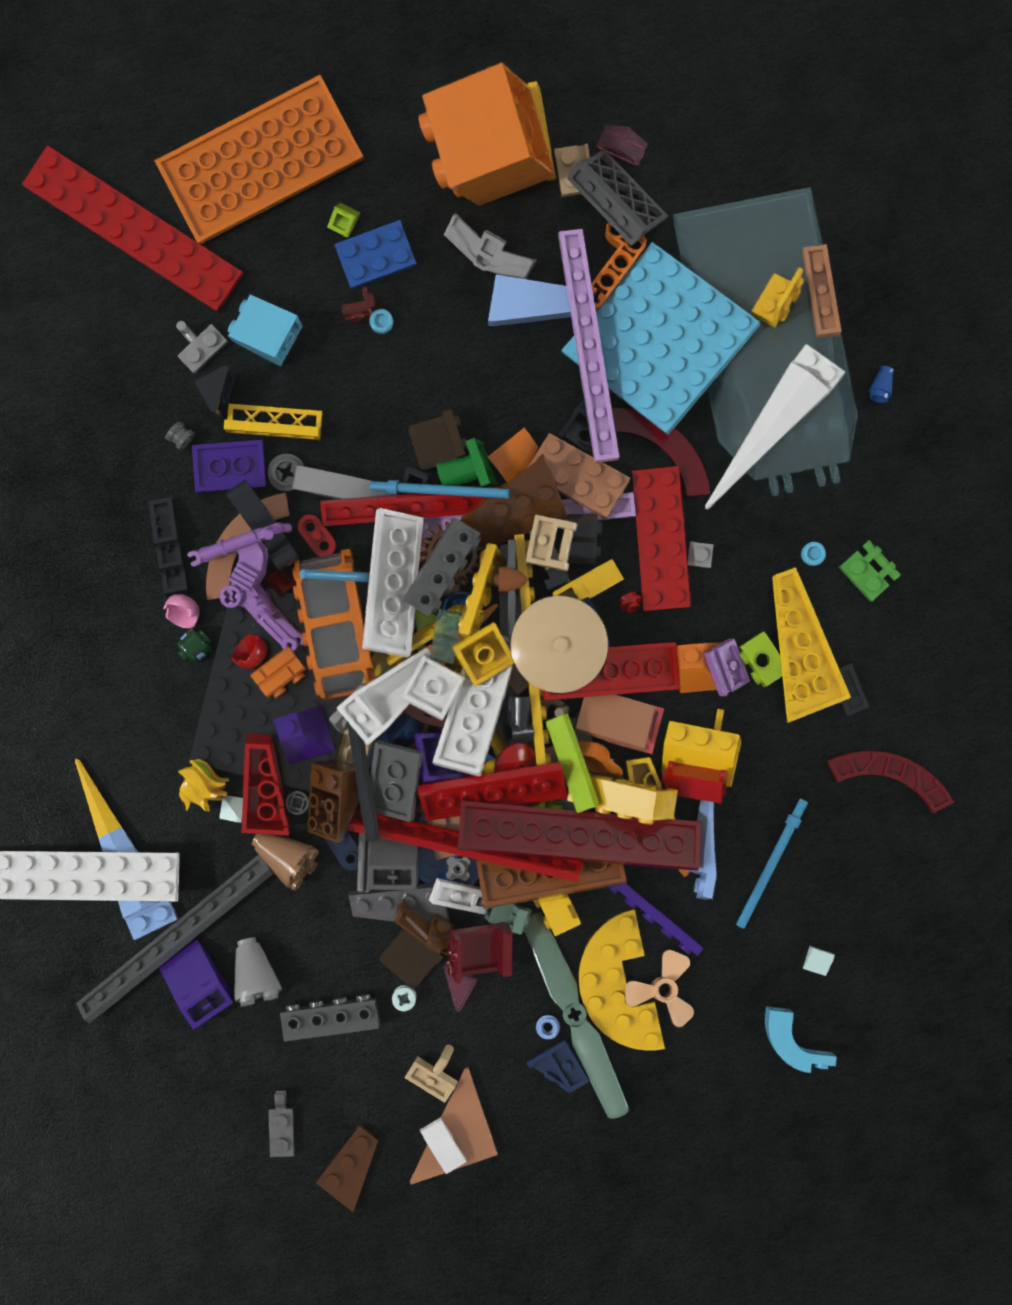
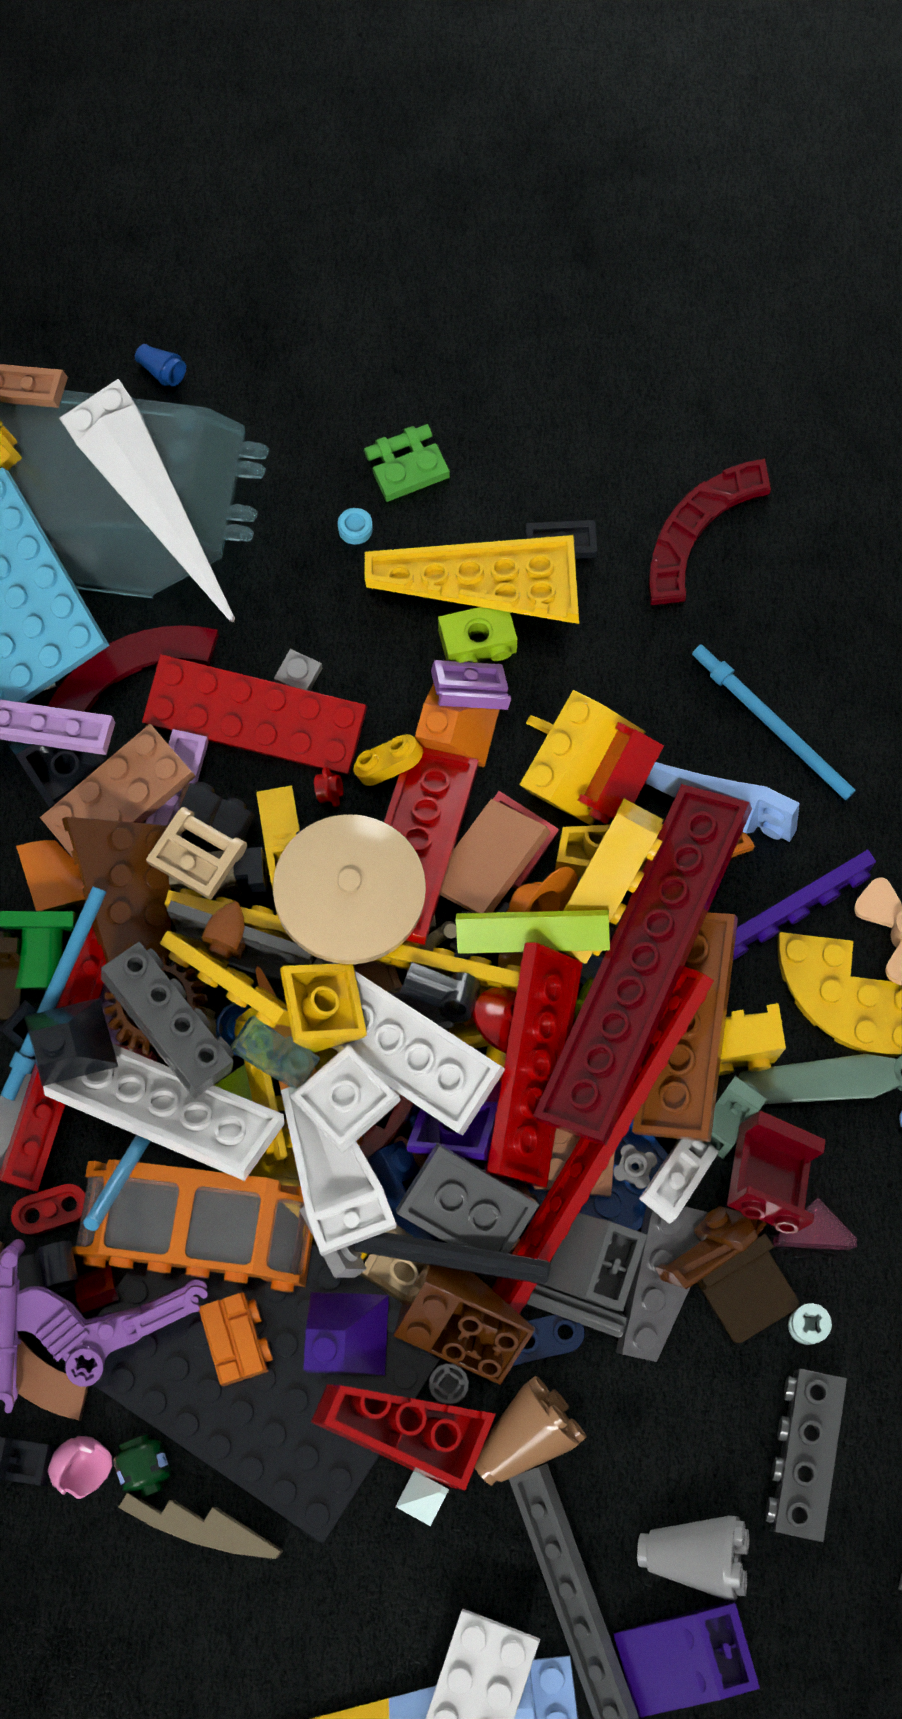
camera: 70 degrees left, 15 degrees down
yellow hair [178,759,229,812] -> none
red hair [232,634,268,669] -> none
none -> black slope [24,998,118,1086]
none -> dark tan slope [118,1493,283,1559]
none -> yellow plate [354,734,423,786]

